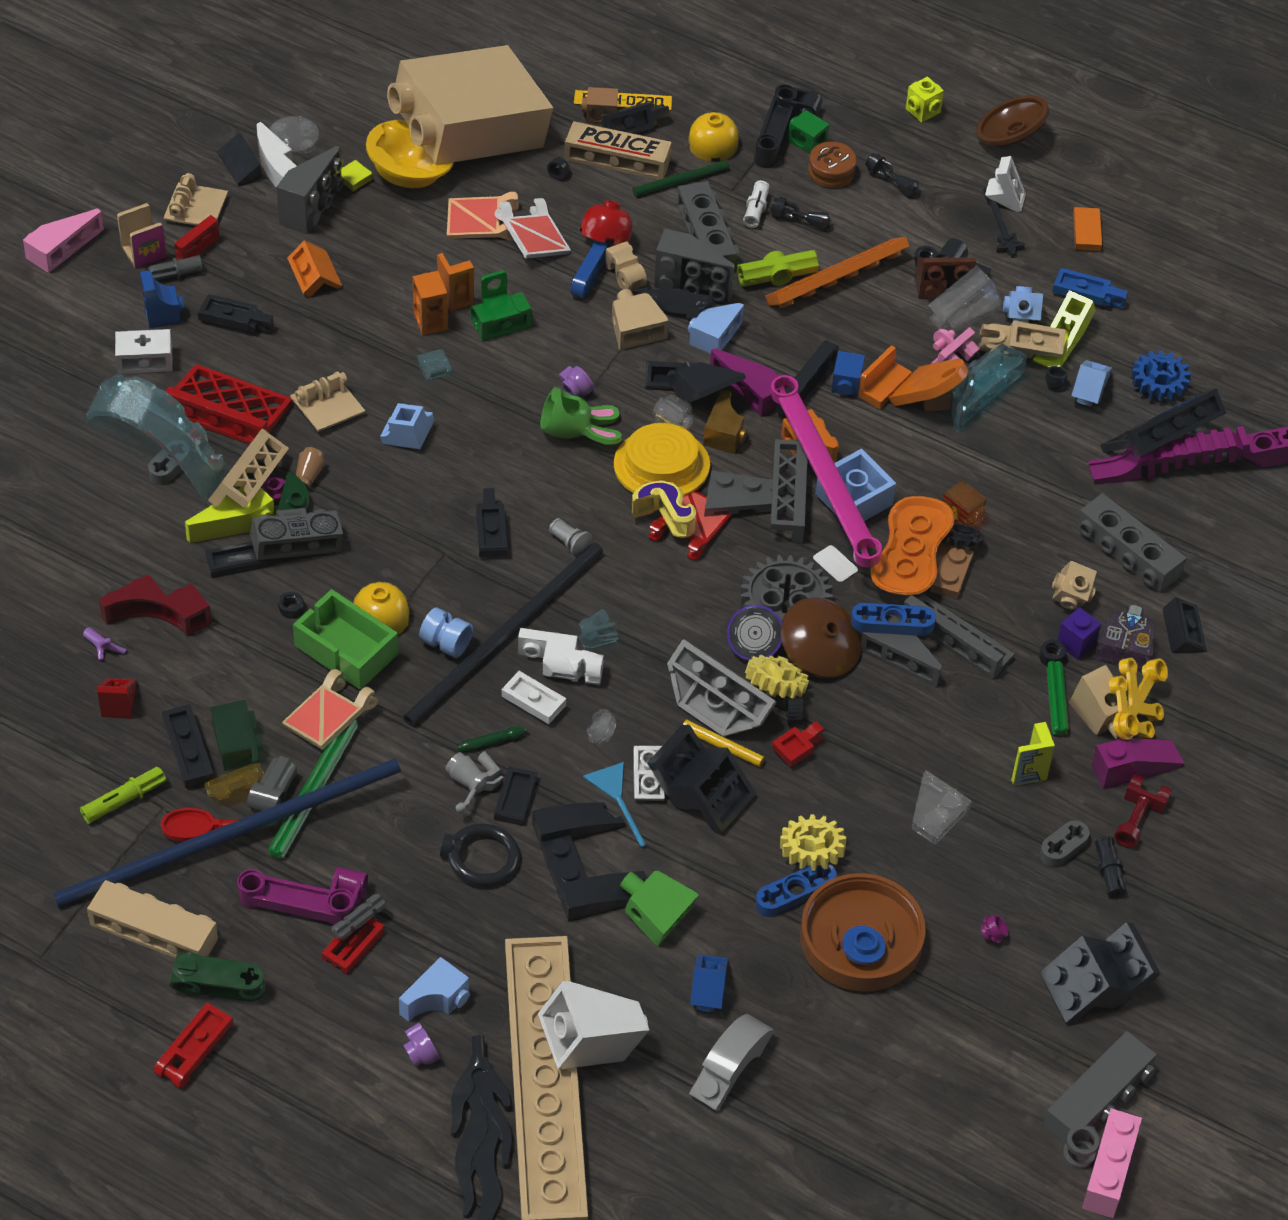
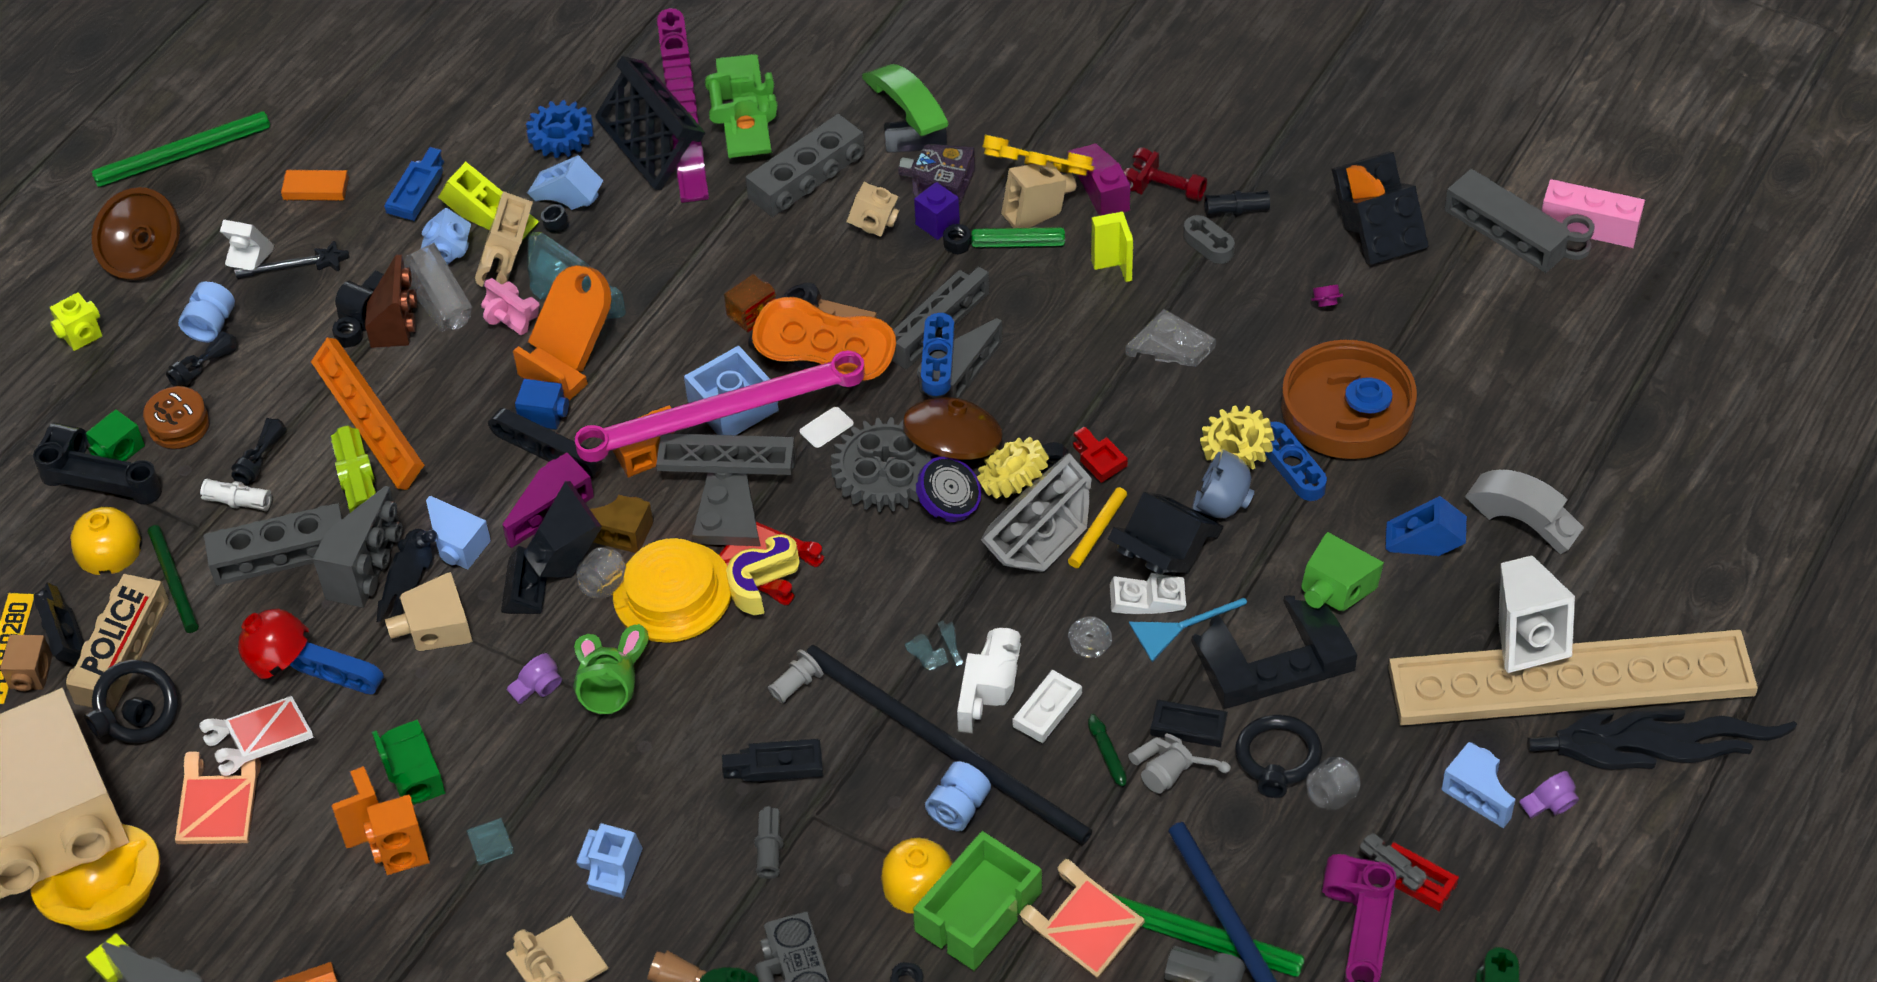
camera: 85 degrees left, 0 degrees up
tan leg [605,241,647,291] -> none
none -> black piece [84,660,178,743]
none -> green axle [92,111,270,187]
none -> light blue wheel [178,281,235,343]
none -> bright green piece [705,55,777,158]
none -> dark grey axle [754,806,783,879]
none -> bright green slope [862,64,948,136]
none -> sand blue cylinder [1192,449,1255,518]
none -> clear head [1306,756,1361,811]
none -> orange tile [1346,165,1385,199]

